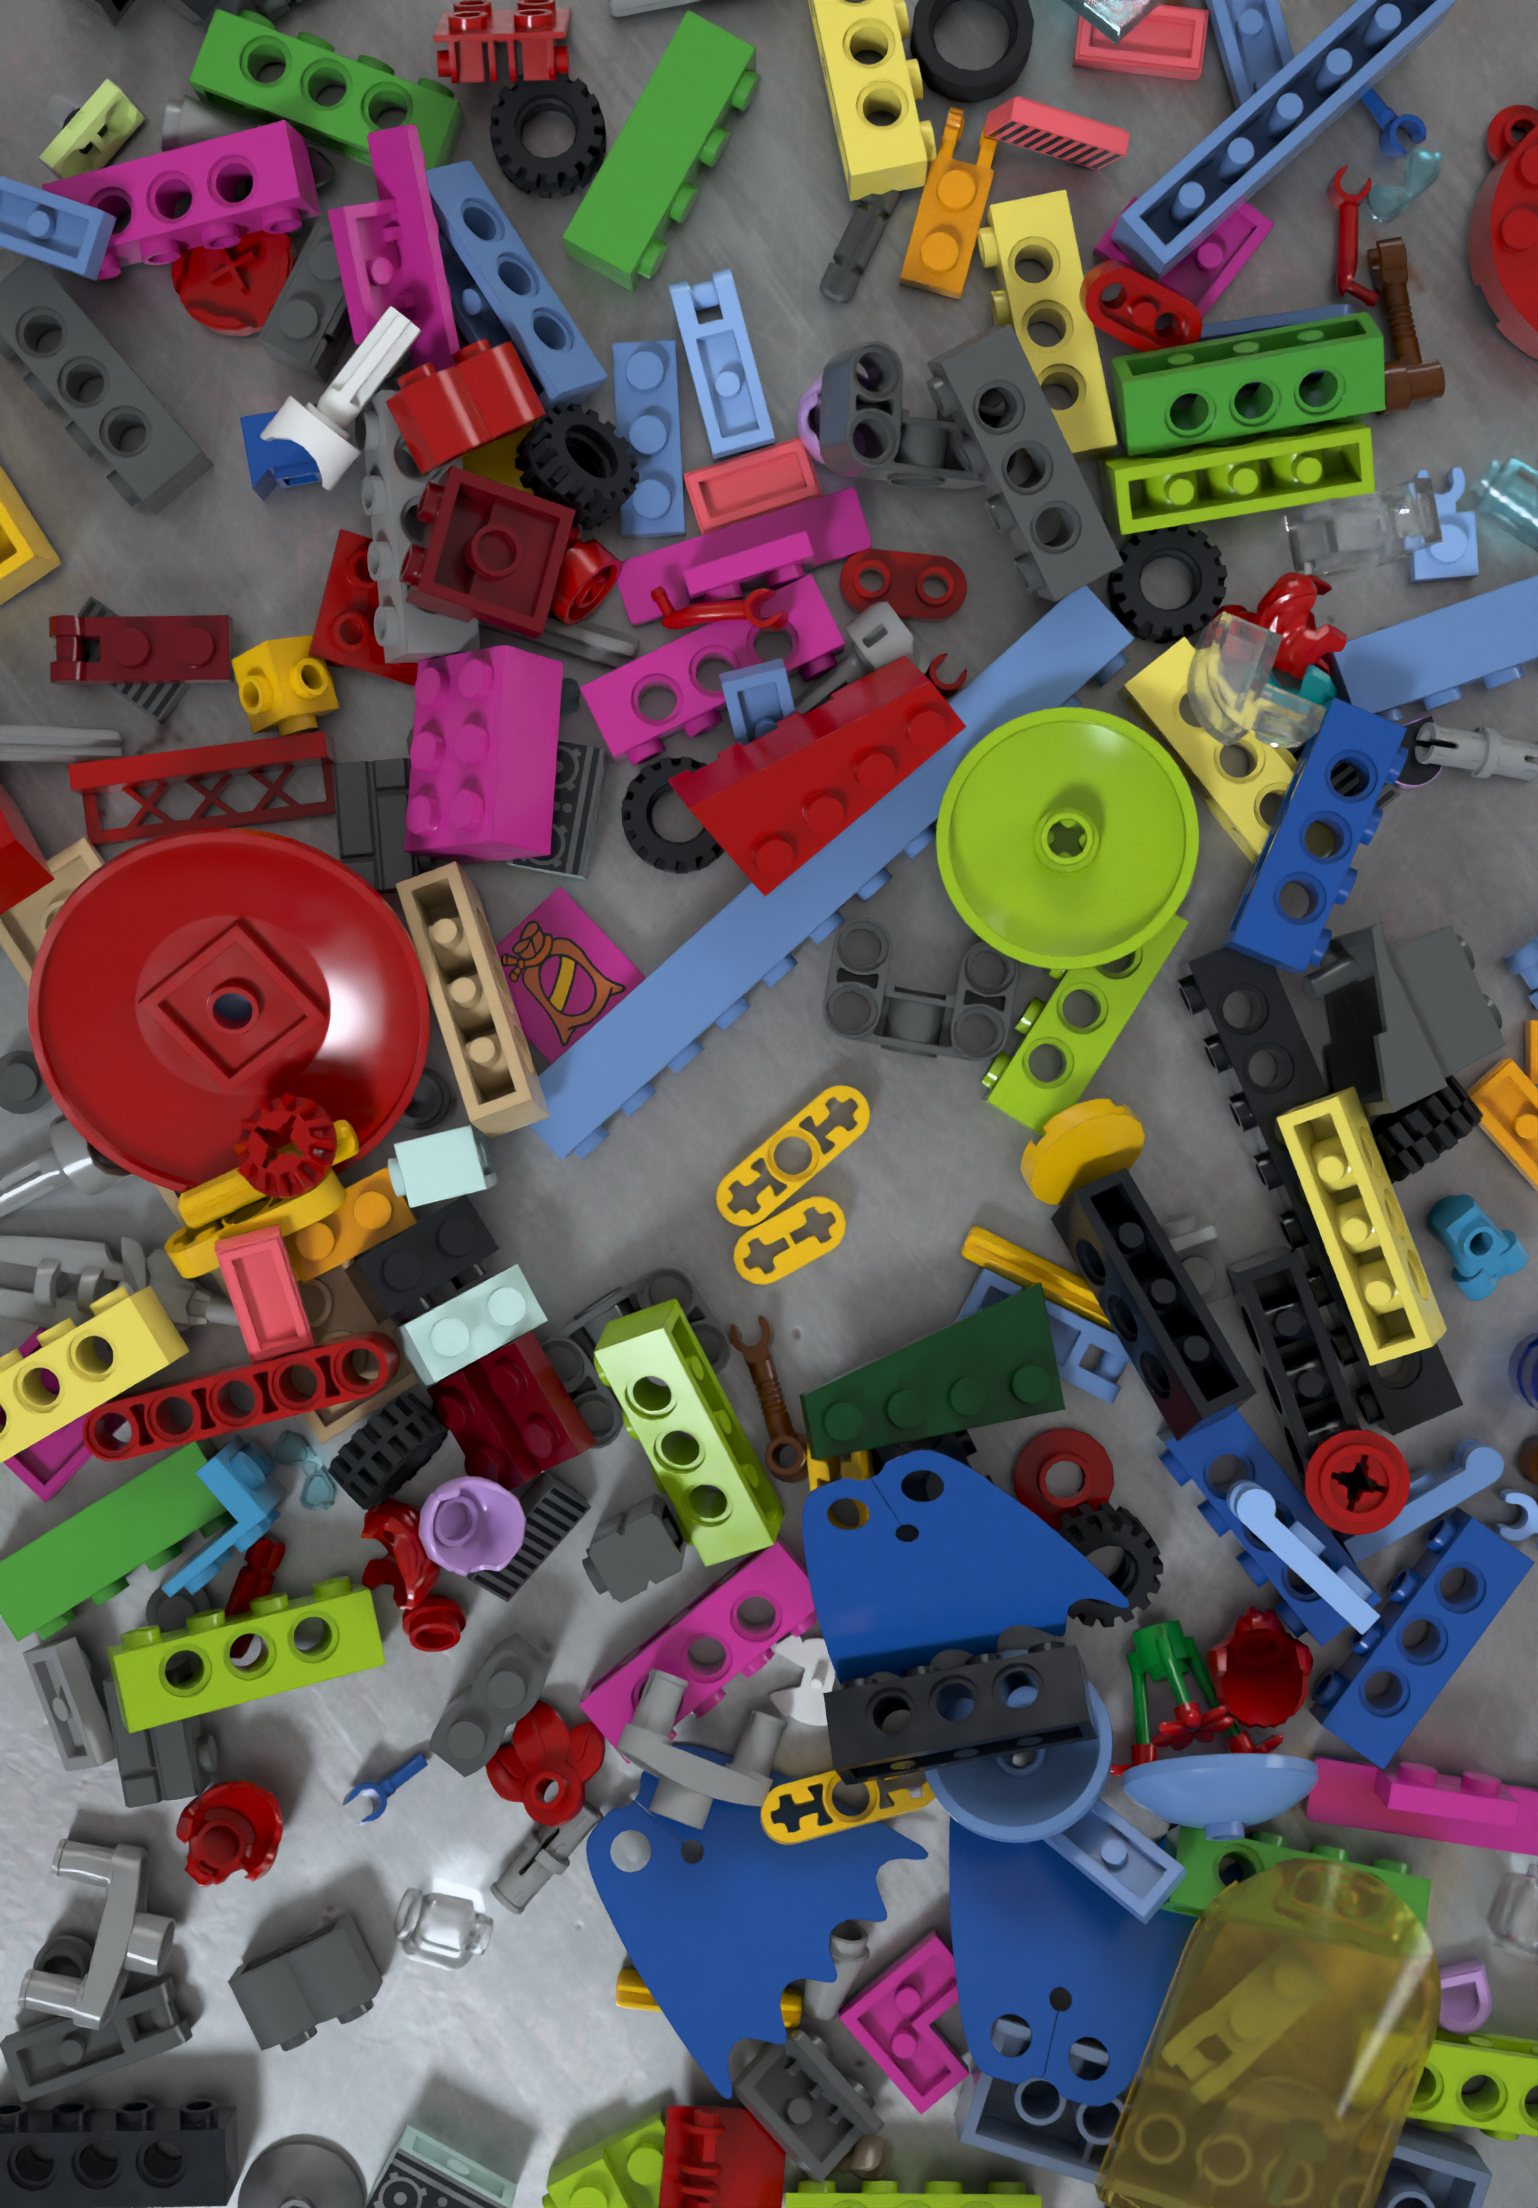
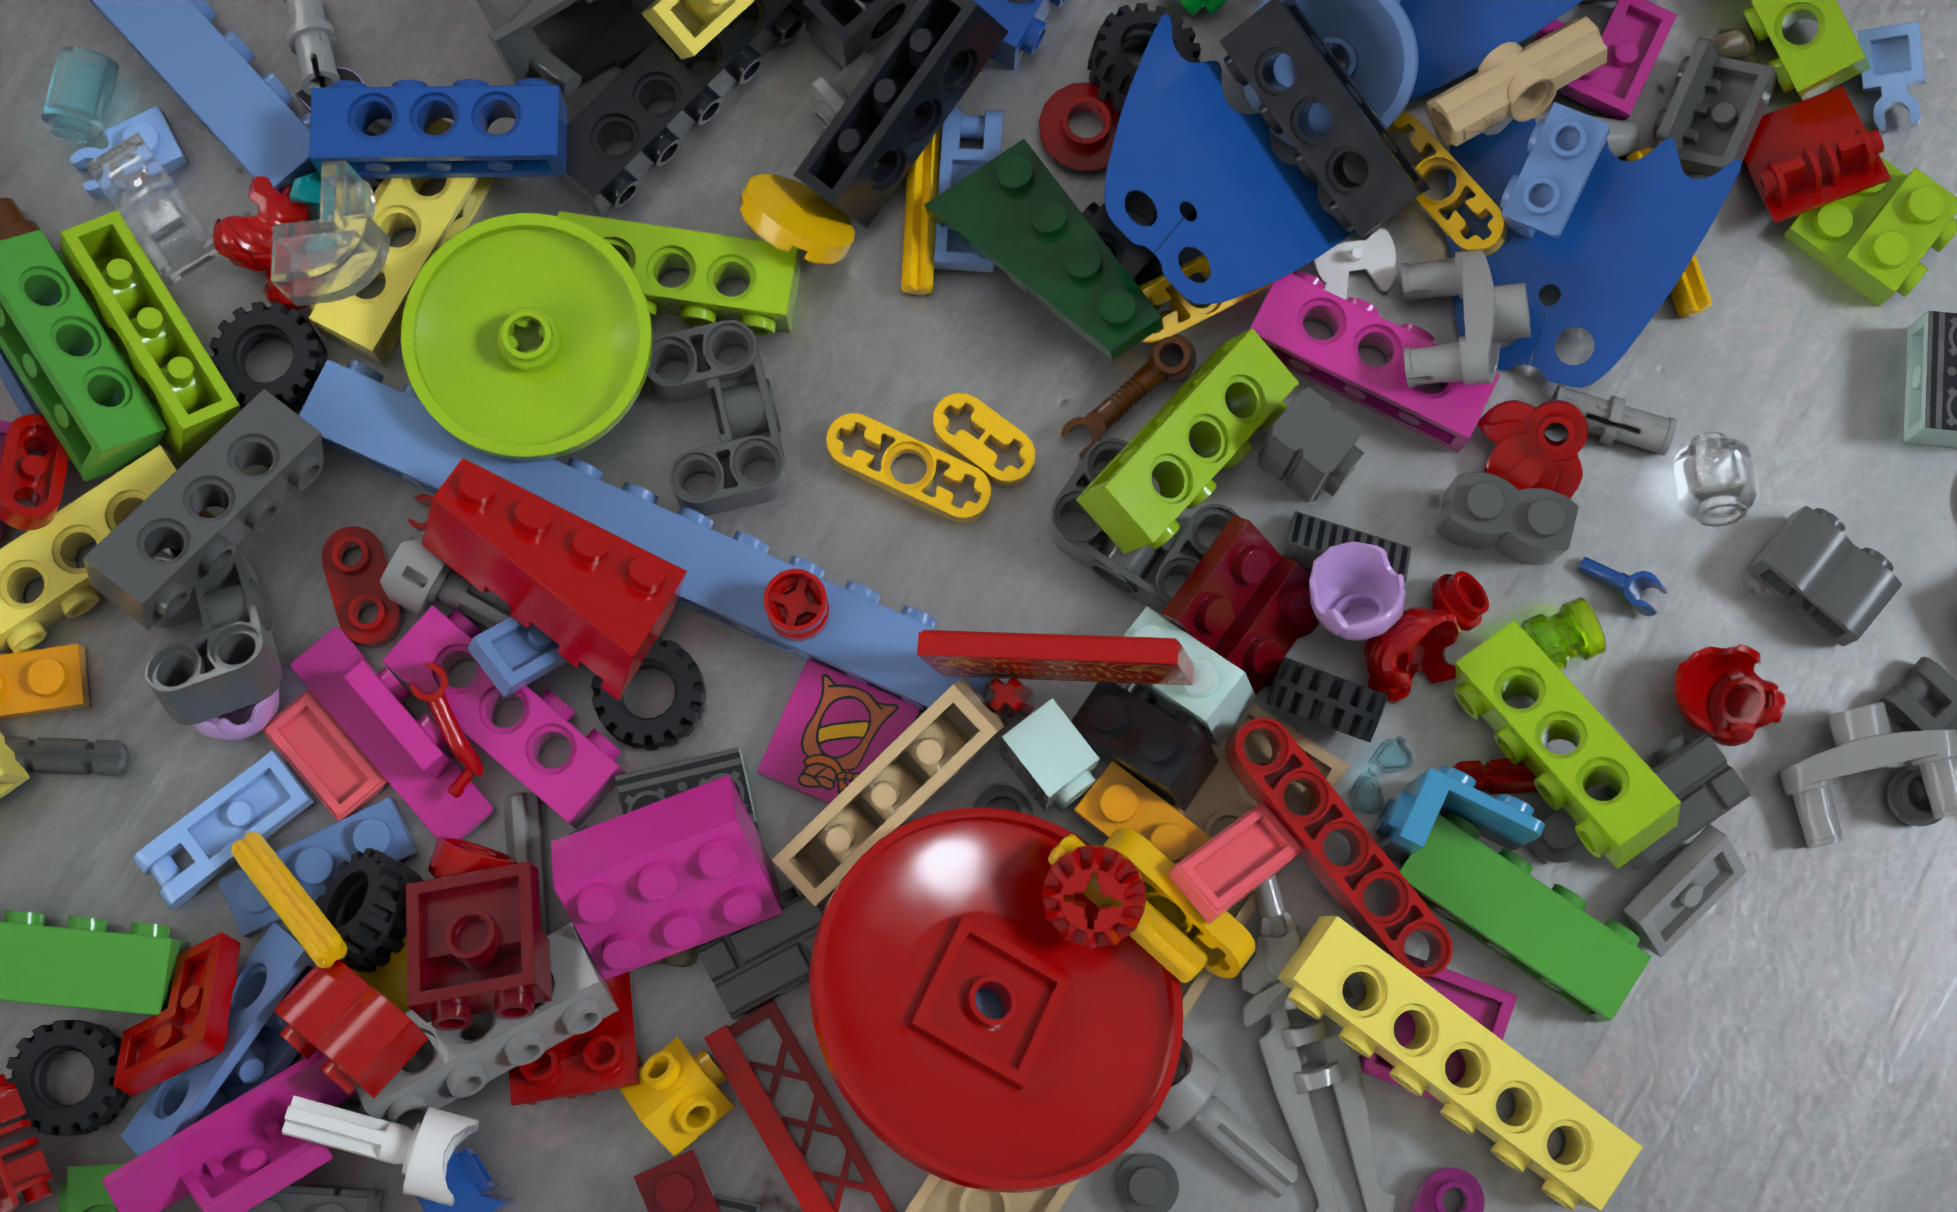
camera: 120 degrees left, 10 degrees down
none -> red plate [113,932,241,1096]
none -> yellow axle [231,832,347,968]
none -> red wheel [763,568,830,642]
none -> red tile [917,630,1194,685]
none -> red axle [988,677,1034,718]
none -> tan piece [1427,16,1608,147]
none -> medium blue bracket [1500,102,1610,239]
none -> clear neon green wheel [1521,597,1606,671]

